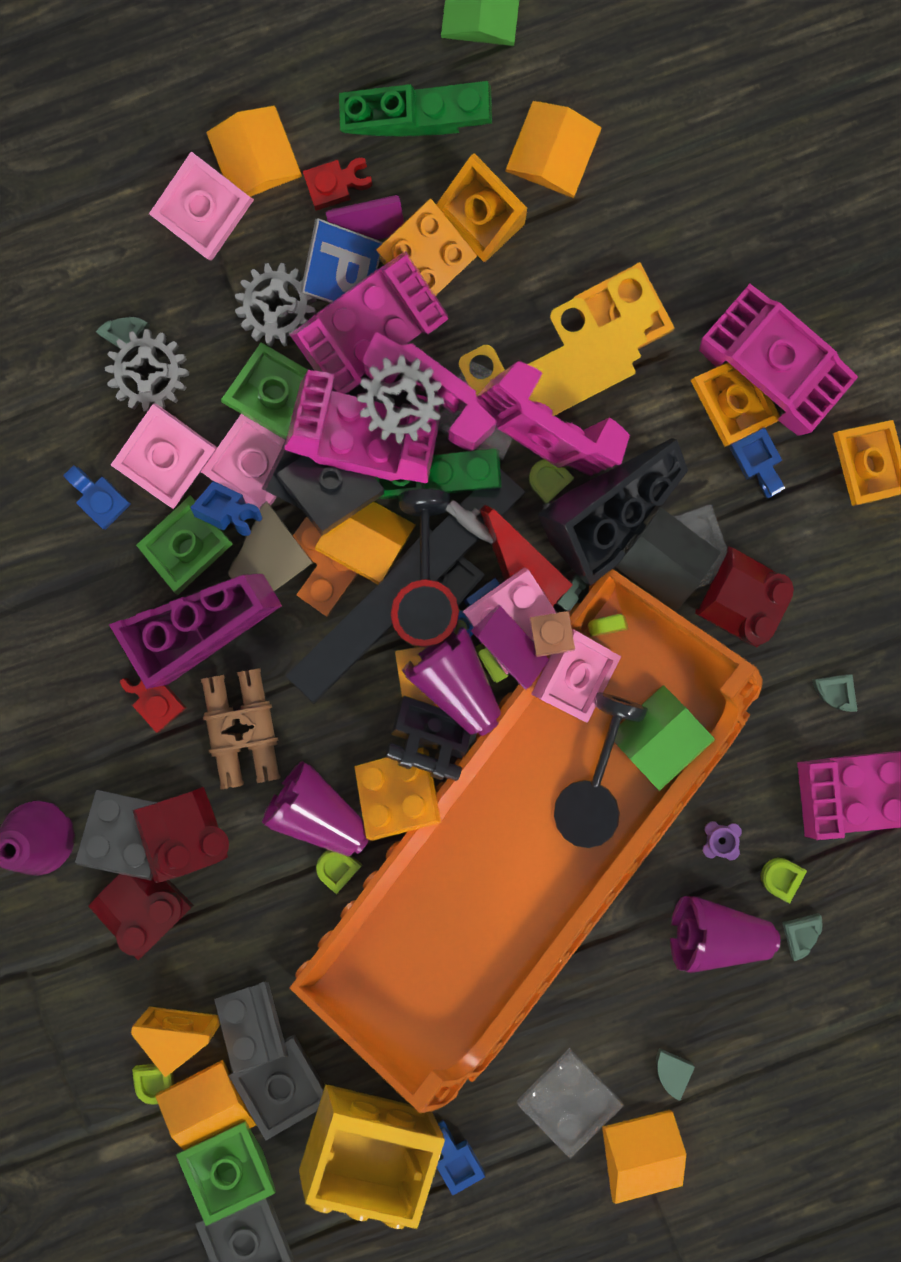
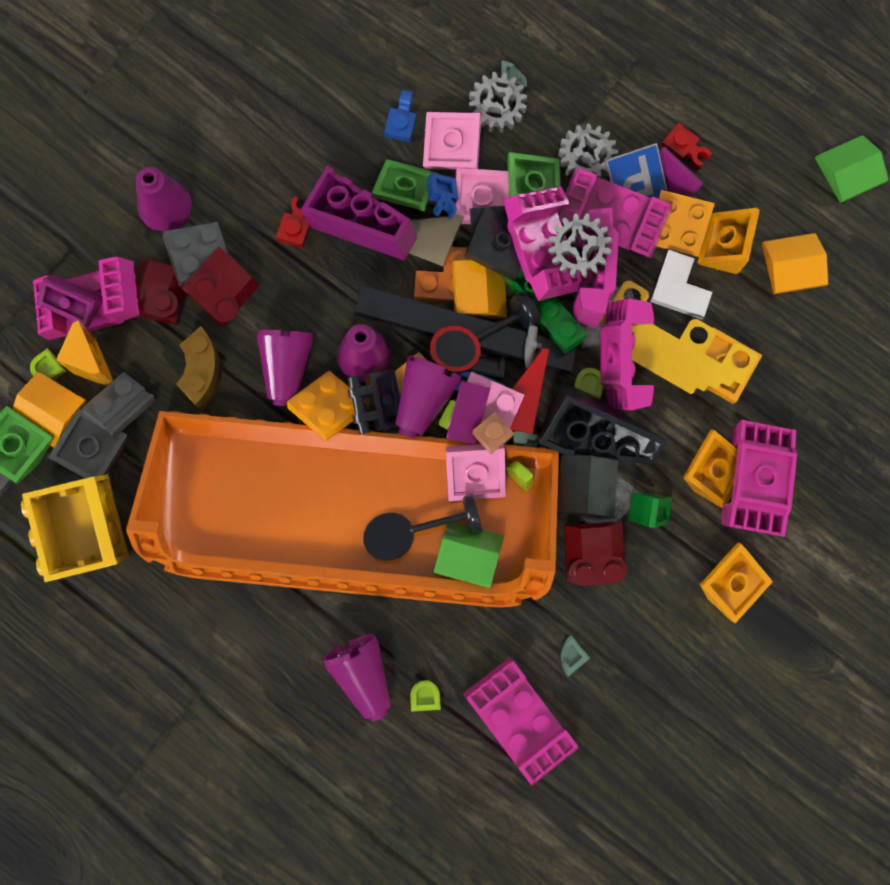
camera: 55 degrees right, 10 degrees down
bright pink plate [149,152,254,261] -> none
medium nougat pin [201,668,281,789] -> none
light orange slope [206,106,302,197] -> none
lime tile [316,850,362,894] -> none
green slope [339,81,492,136] -> none
blue plate [437,1119,485,1195] -> none
clear plate [517,1048,624,1159] -> none
light orange slope [602,1110,686,1204] -> none
sand green tile [656,1048,695,1101] -> none
medium lavender plate [702,821,742,860] -> none
blue plate [729,427,785,499] -> none
sand green tile [782,913,822,961] -> none
none -> dark pink plate [33,256,140,340]
none -> magenta slope [36,275,102,327]
none -> pearl gold brick [176,326,221,412]
none -> magenta cone [336,324,392,384]
none -> green slope [628,492,672,528]
none -> white tile [650,250,712,320]

